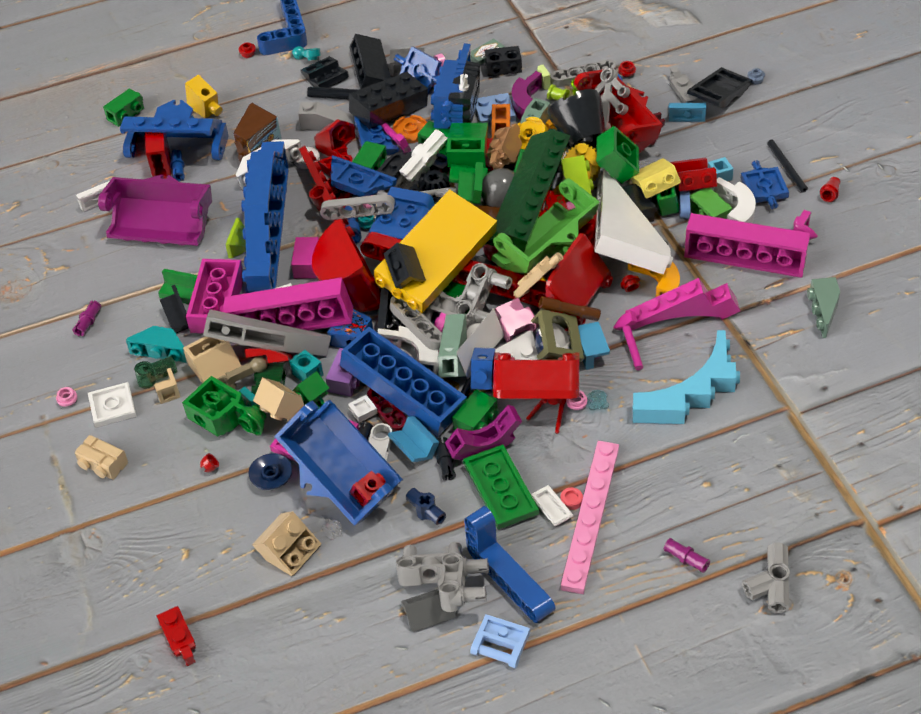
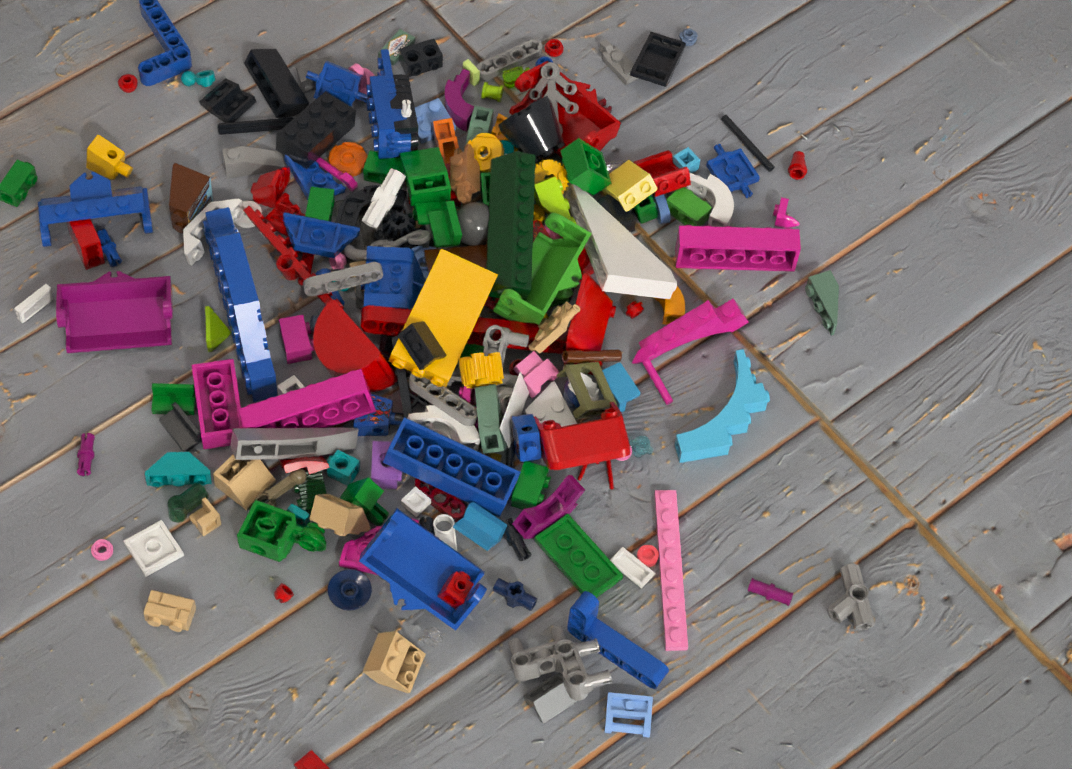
camera: 25 degrees left, 10 degrees up
dark azure panel [668,103,706,122] -> none
none -> yellow brick [459,352,504,389]

